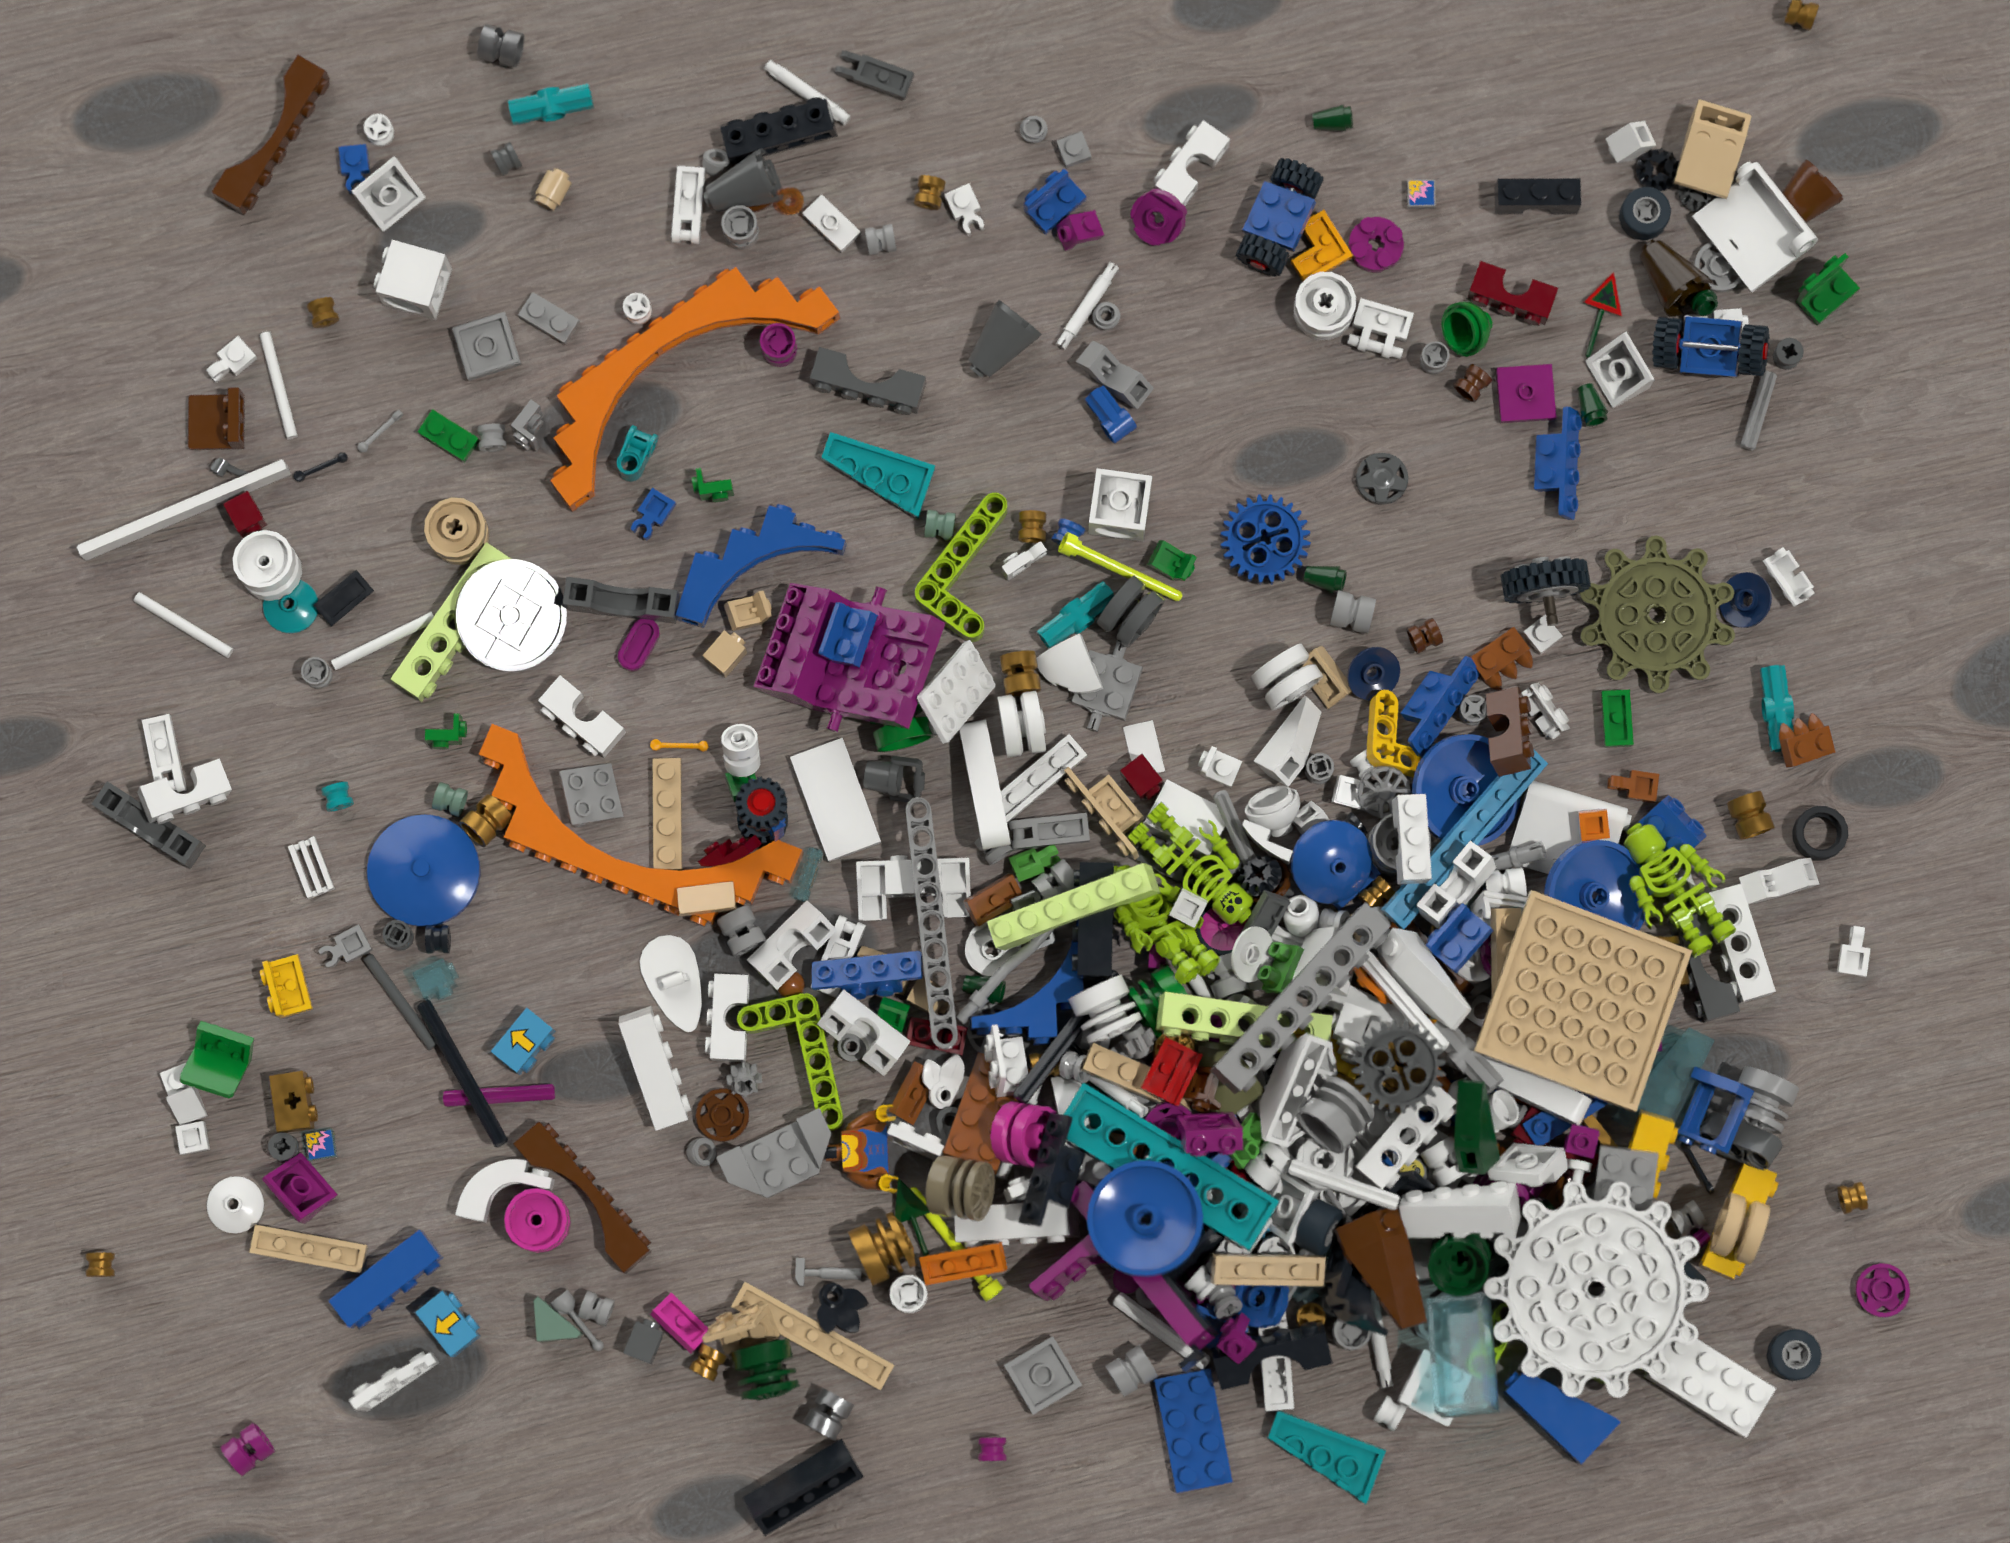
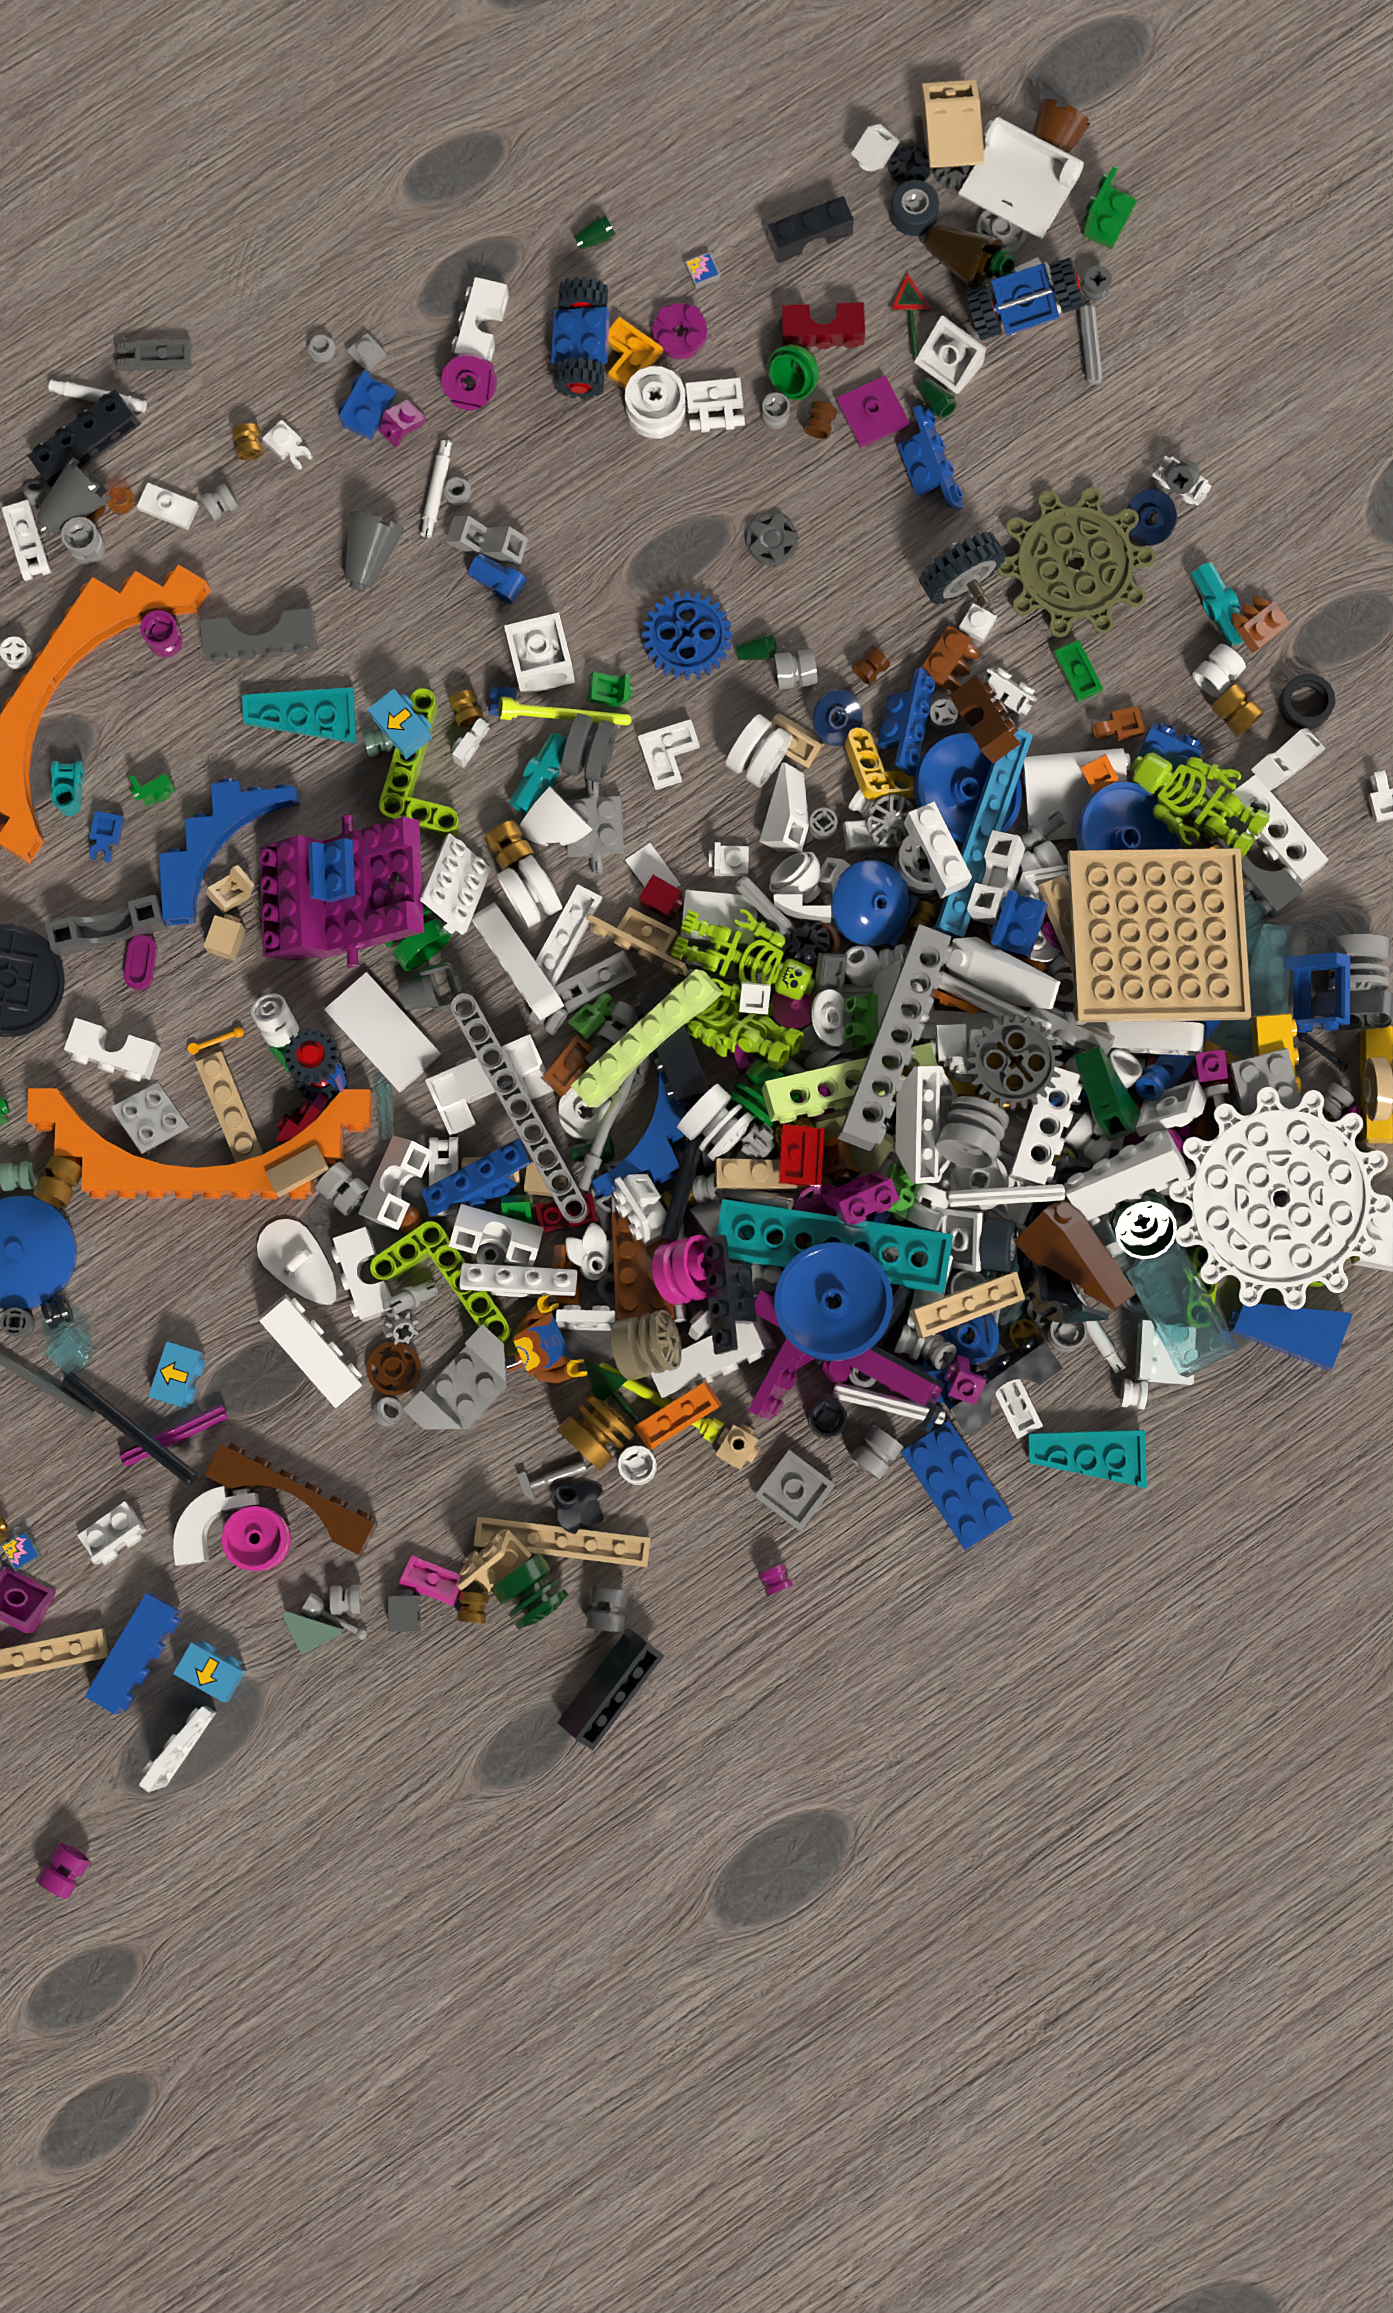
camera: 20 degrees left, 0 degrees up
none -> white bracket [77,1501,147,1565]
none -> dark azure brick [367,689,432,759]
none -> light grey pin [382,1279,438,1317]
none -> white bracket [459,1263,577,1298]
none -> white plate [623,1174,661,1205]
none -> white plate [638,719,700,790]
none -> tan brick [716,1423,760,1471]
none -> black wheel [808,1399,847,1440]
none -> blue wheel [1135,1064,1171,1101]
none -> dark grey wheel [1167,461,1200,494]
none -> white wheel [1192,644,1246,698]

